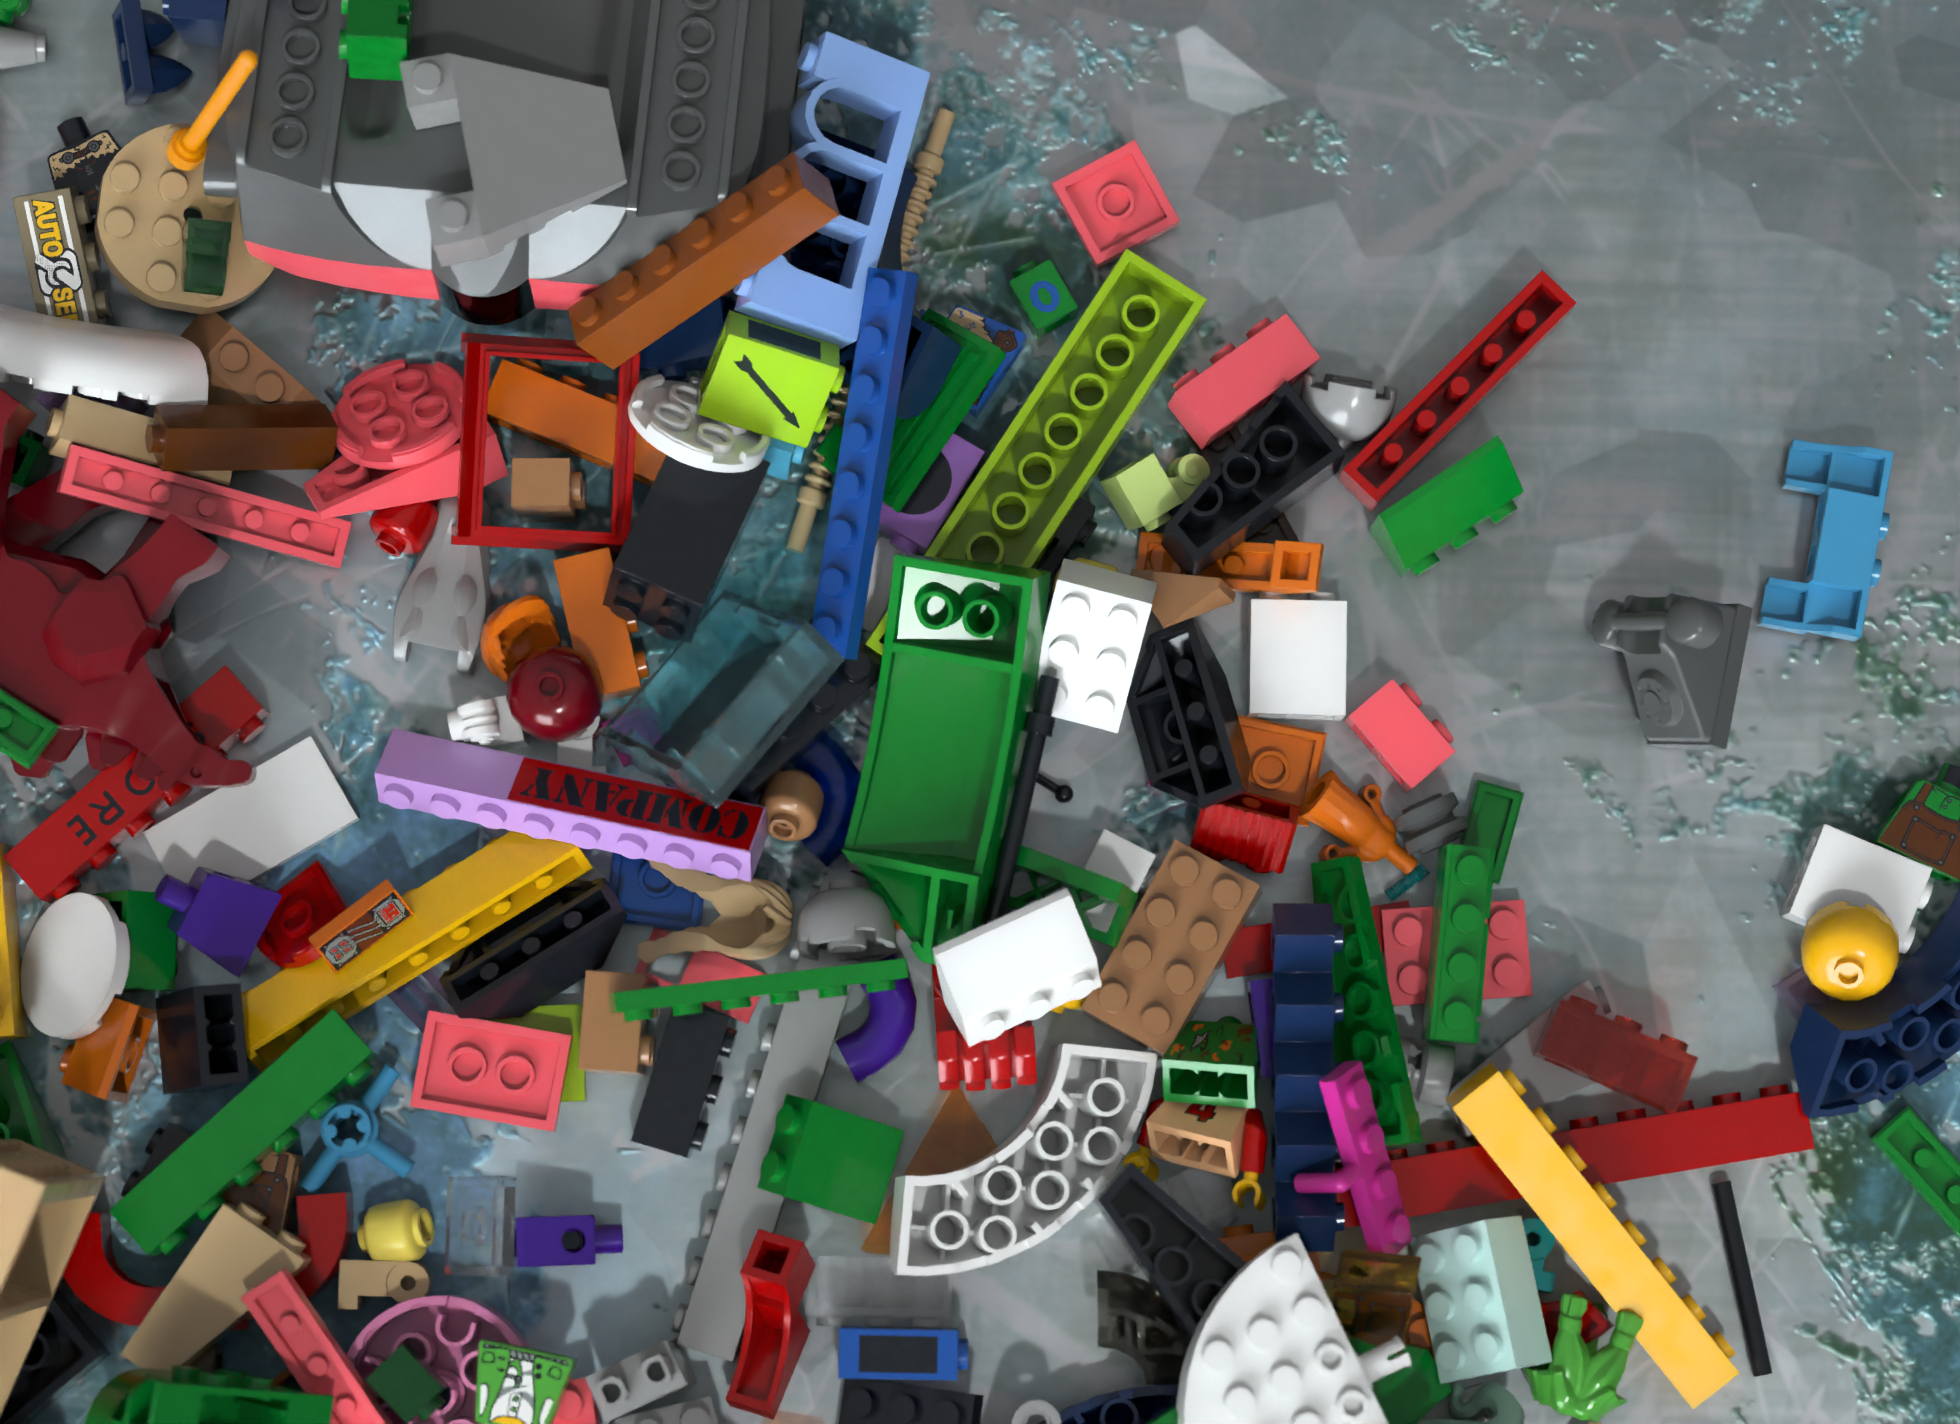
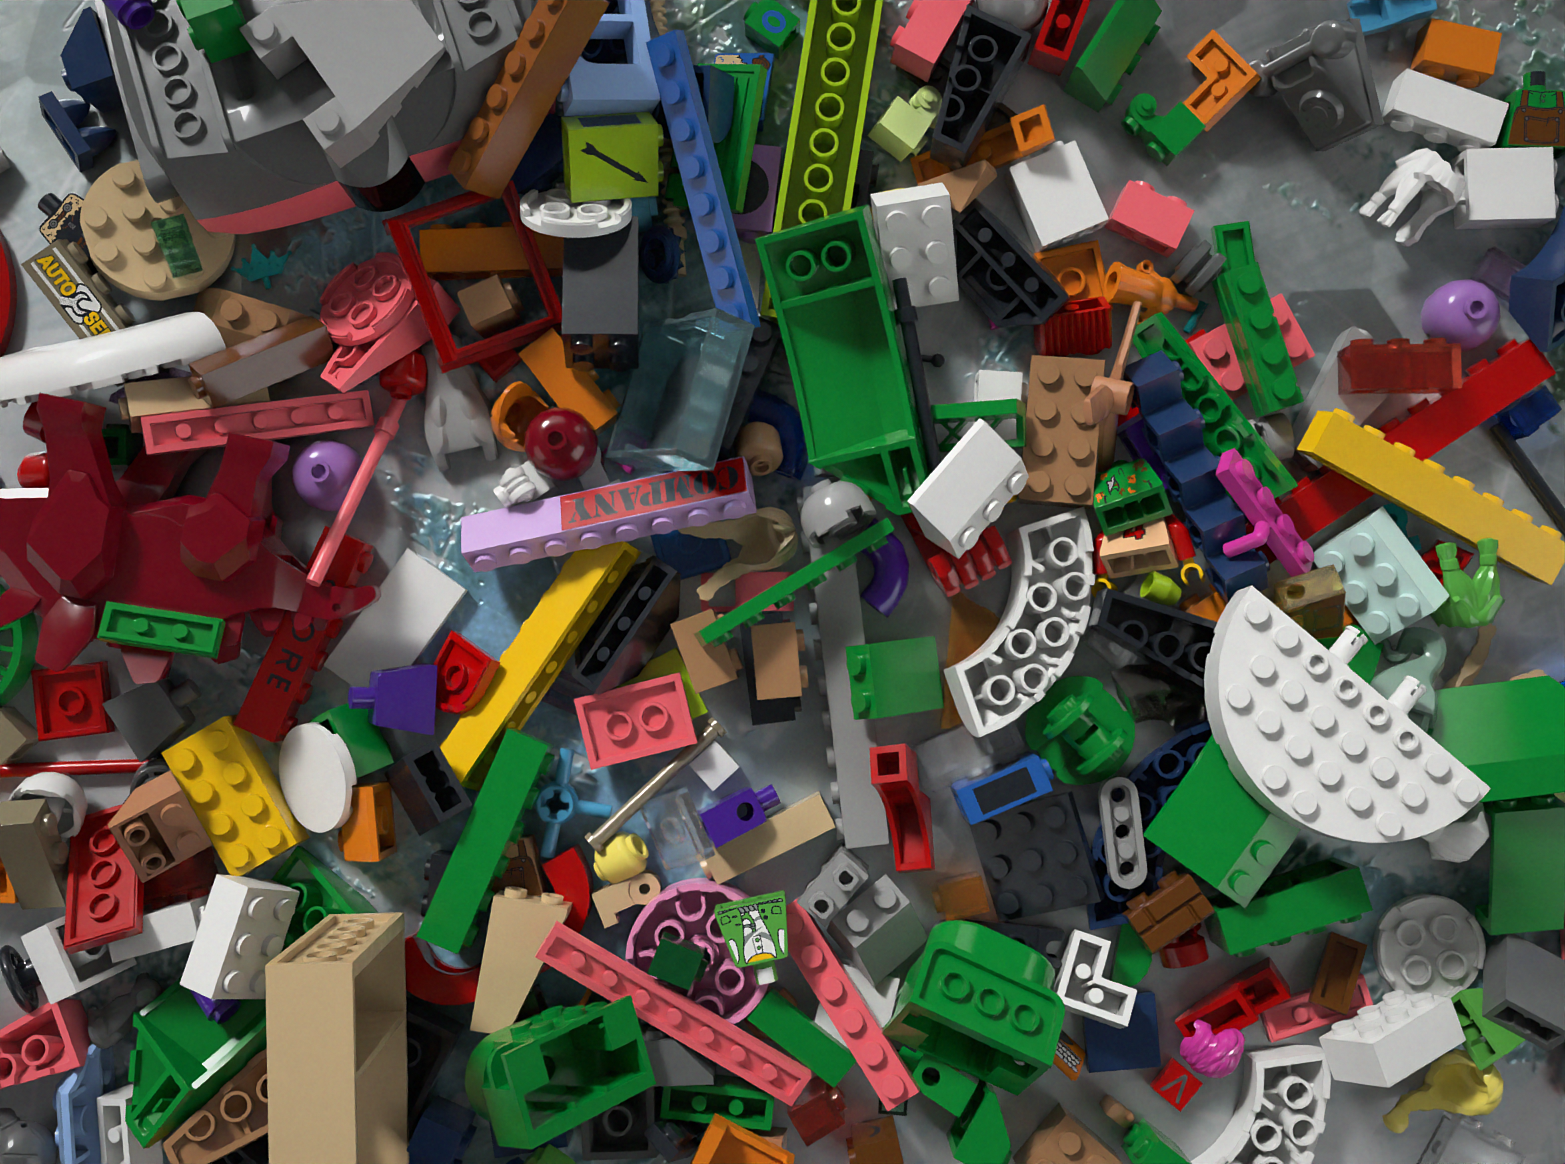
camera: 20 degrees left, 5 degrees up
light orange piece [166,49,258,171] -> none
tile [308,879,414,973] -> none
yellow cylinder [1801,901,1899,1001] -> none
none -> teal piece [230,244,292,290]
none -> medium lavender cylinder [292,440,363,512]
none -> coral bar [306,398,407,587]
none -> red tile [477,331,523,383]
none -> dark tan bar [584,717,727,853]
none -> dark blue gear [639,225,686,284]
none -> white tile [689,740,740,791]
none -> tan brick [699,791,836,884]
none -> medium nougat brick [751,622,808,700]
none -> green piece [1025,676,1135,785]
none -> nougat piece [1083,301,1142,472]
none -> green brick [1121,93,1206,166]
none -> lime hose [1140,571,1181,605]
none -> orange plate [1183,29,1261,132]
none -> white piece [1359,148,1465,247]
none -> white brick [1382,68,1509,152]
none -> orange brick [1410,18,1502,88]
none -> medium lavender cylinder [1421,279,1501,353]
none -> clear blue leg [1494,385,1562,440]

